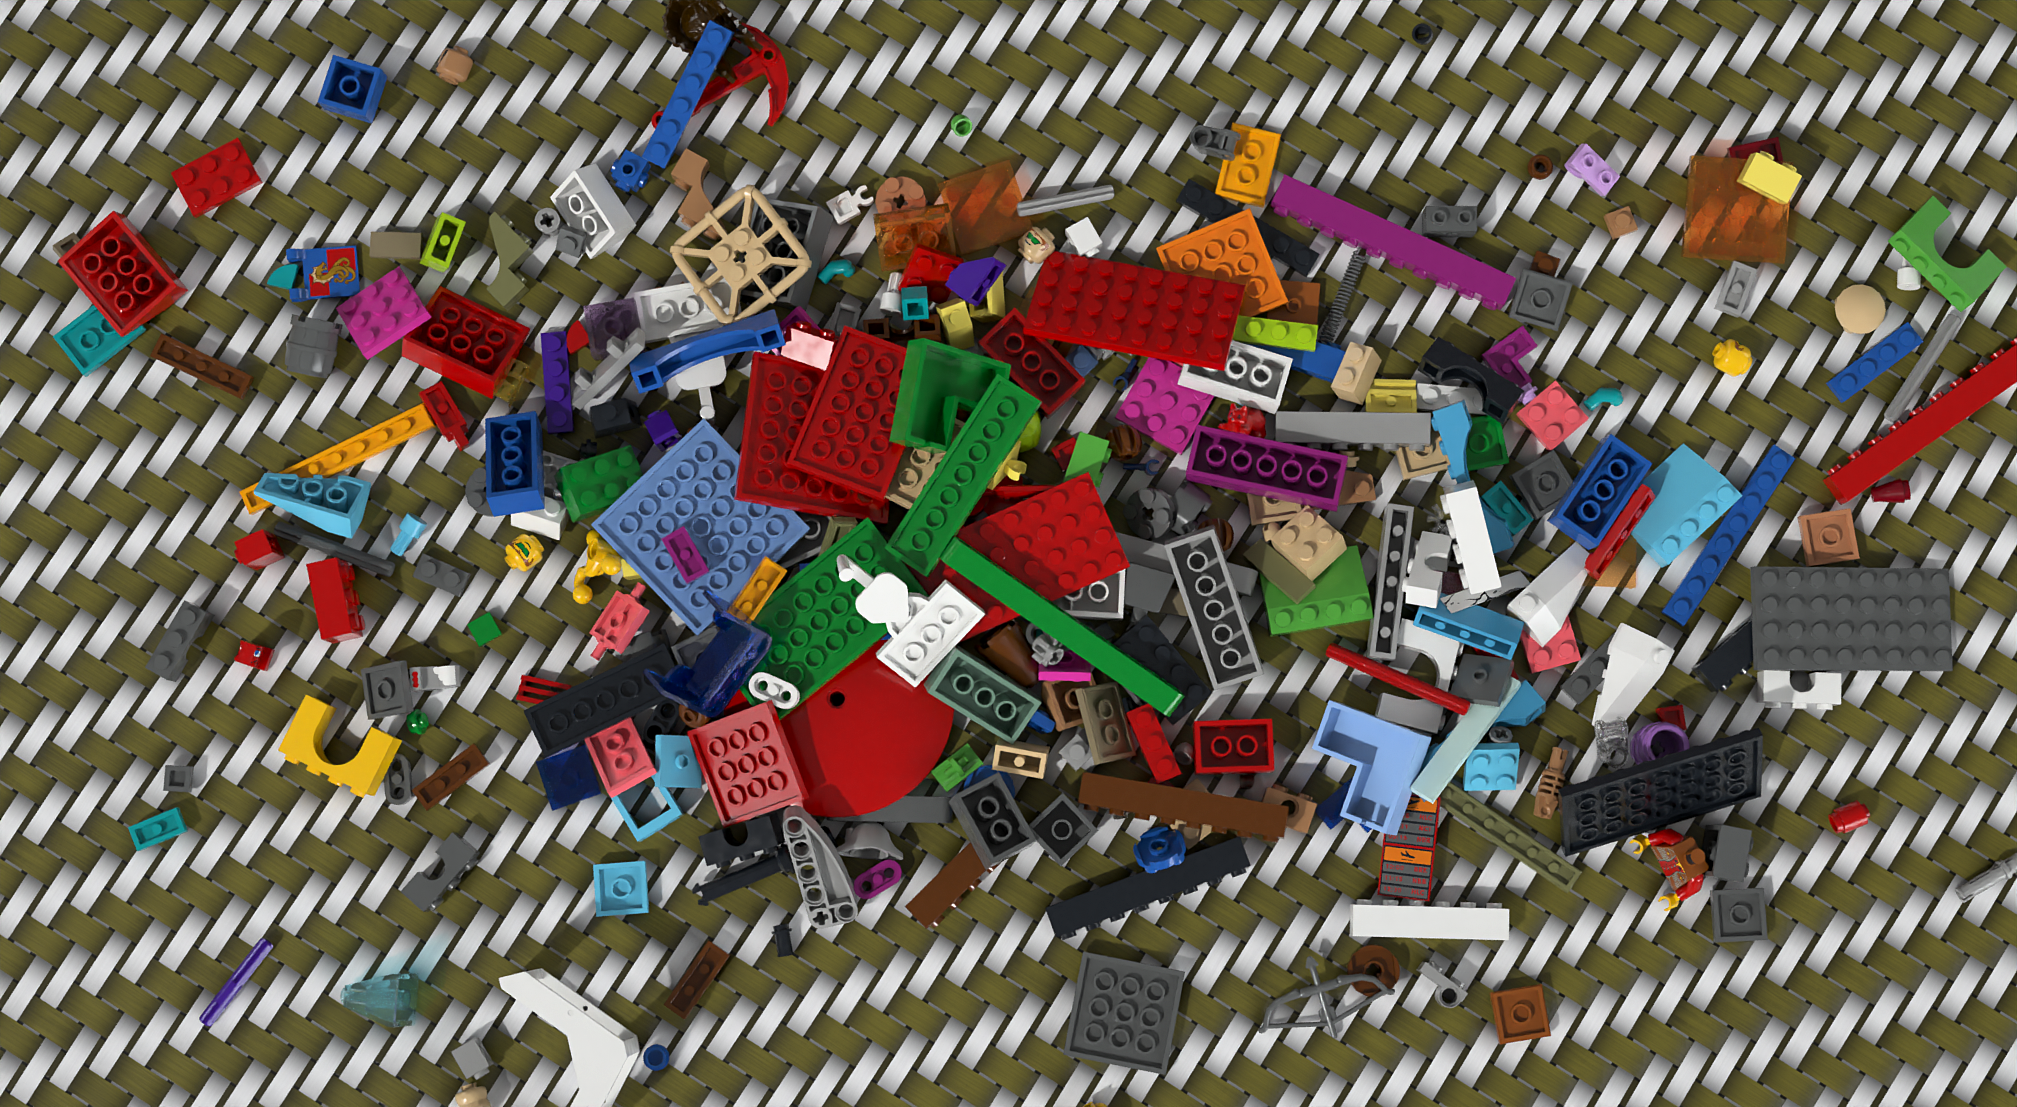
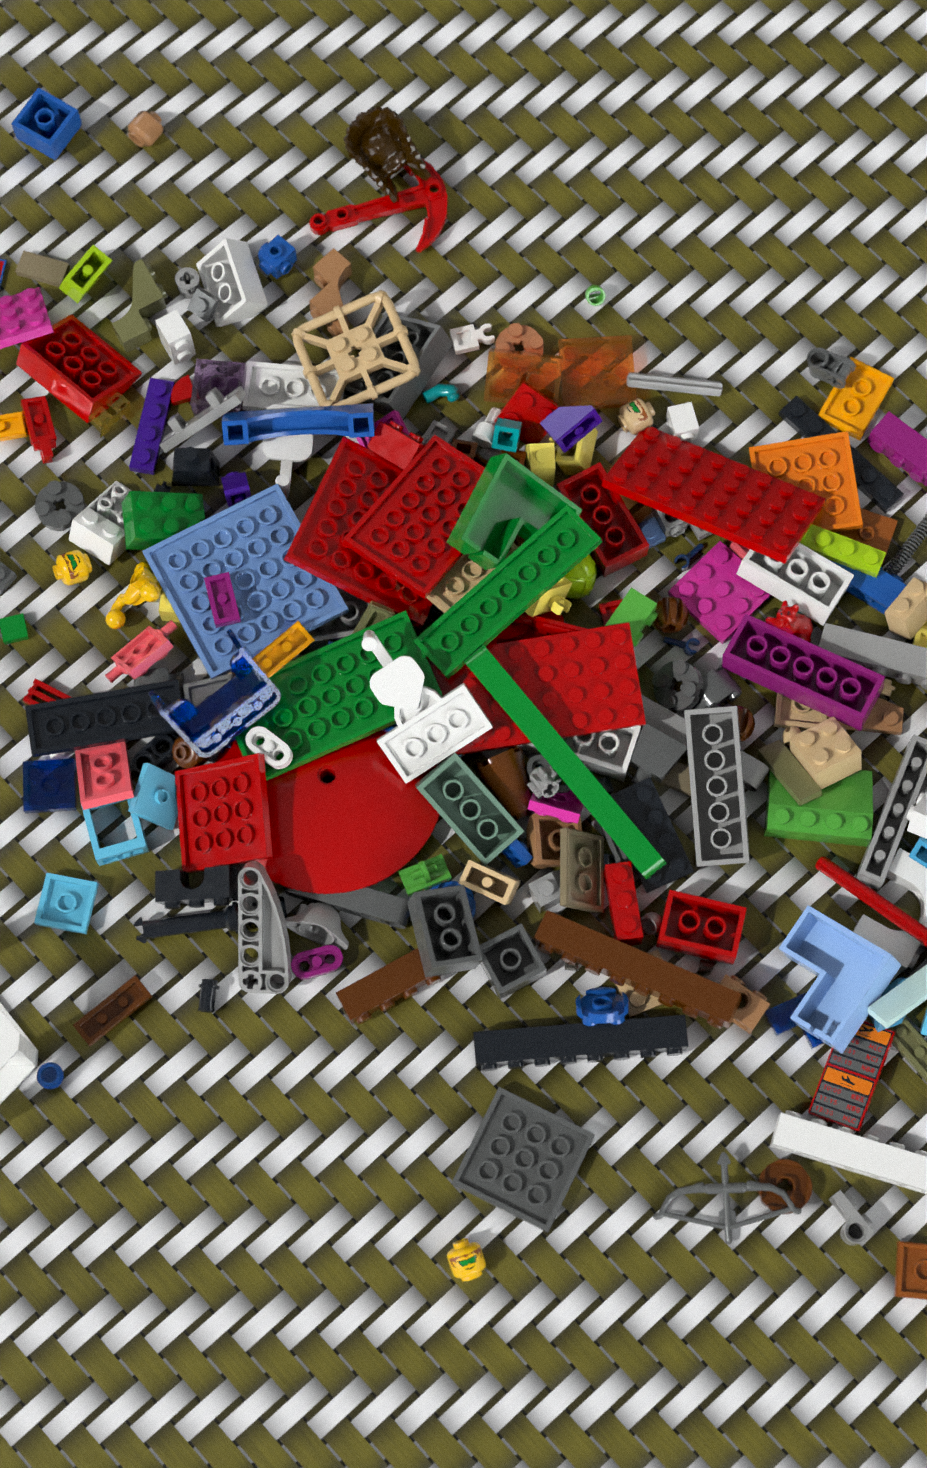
camera: 15 degrees right, 10 degrees down
blue brick [485,411,545,517] -> none
blue arch [642,20,734,169] -> none
none -> white brick [155,309,196,365]

